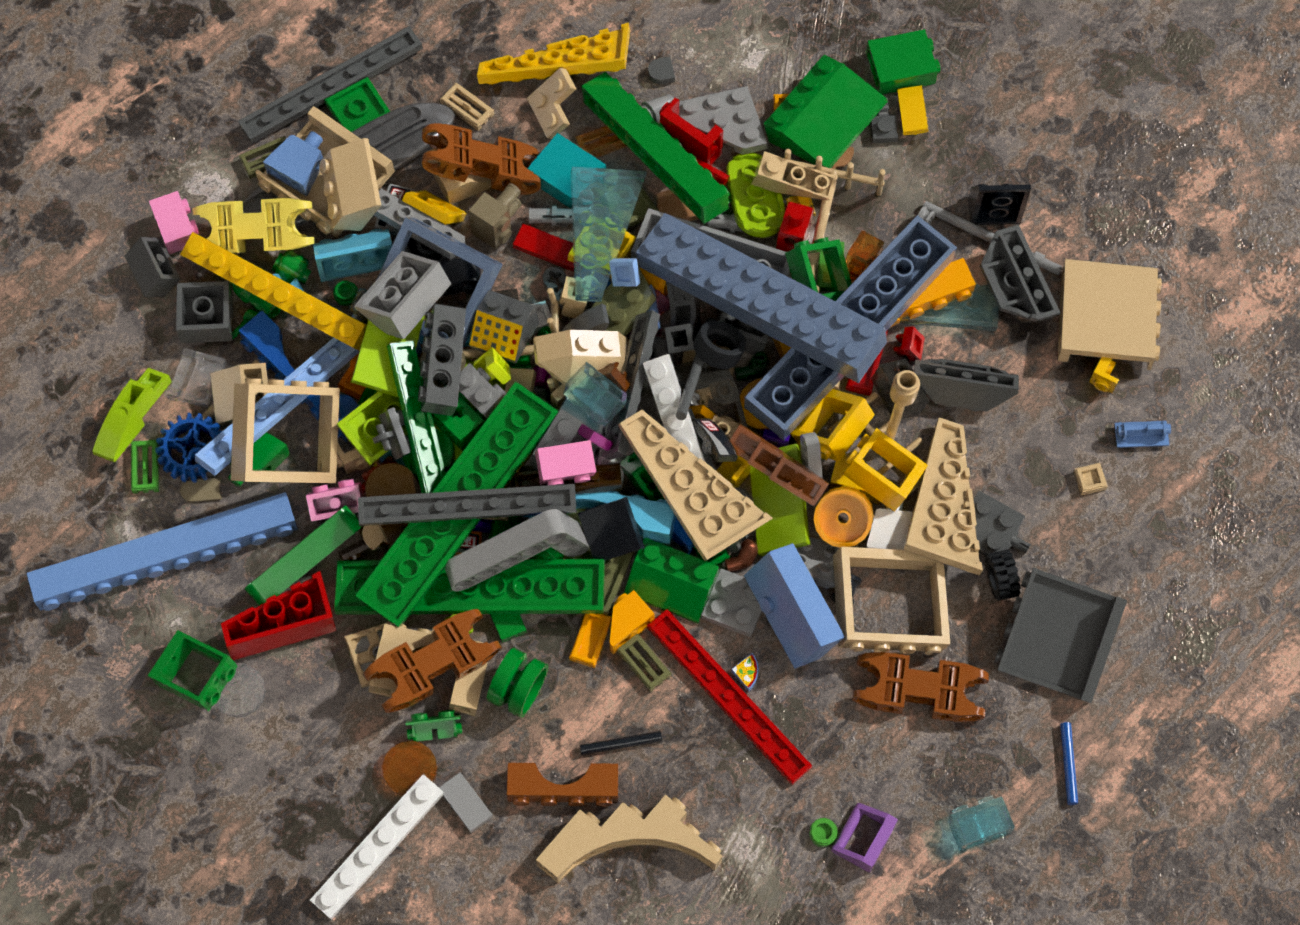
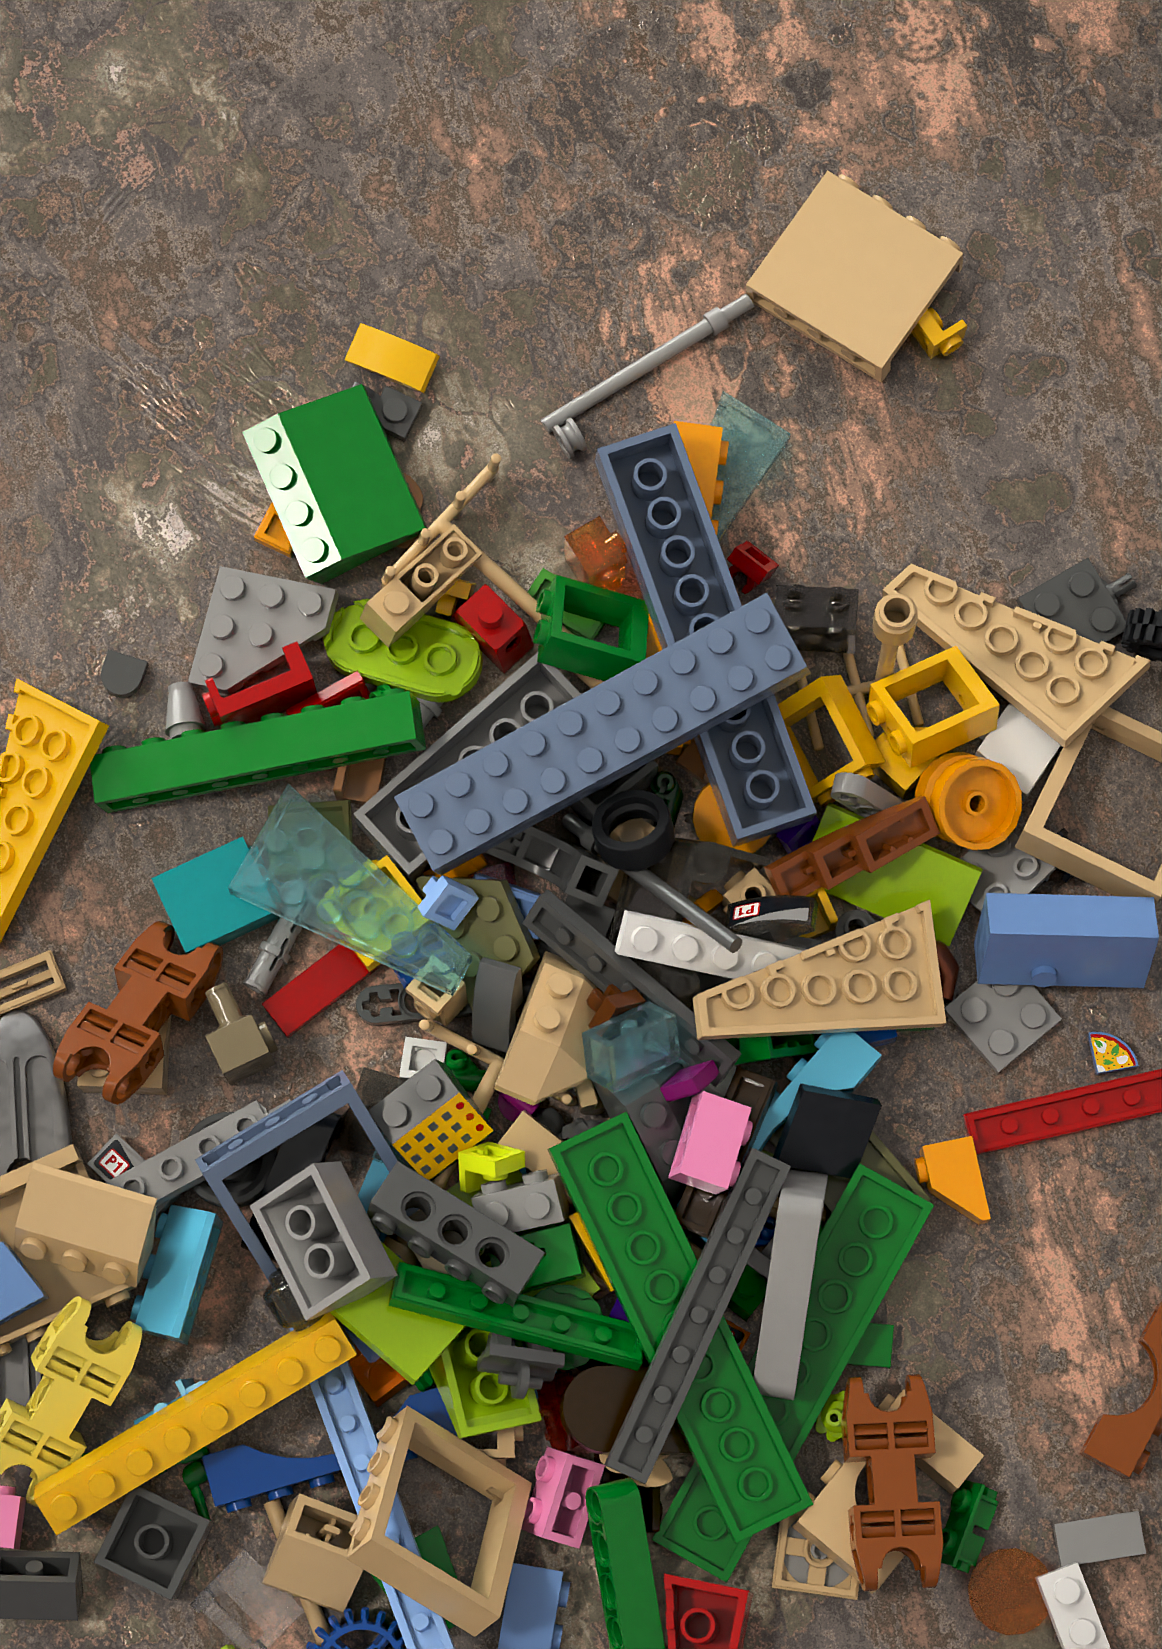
camera: 60 degrees left, 10 degrees up
green head [271,250,311,284] -> none
green plate [333,281,359,306] -> none
yellow plate [402,190,466,224] -> none
green wheel [486,647,549,718] -> none
tan plate [527,68,576,139] -> none
light orange tile [569,614,612,668] -> none
clear orange tile [575,126,627,158] -> none
black bar [580,731,662,756] -> none
olive tile [617,634,672,693] -> none
green slope [624,537,719,624] -> none
green brick [866,29,941,95] -> none
dark grey wedge [914,359,1019,412] -> none
black slope [968,184,1031,225] -> none
dark grey wedge [980,225,1060,322] -> none
tan tile [1073,463,1108,495] -> none
medium blue hinge [1114,421,1171,448] -> none

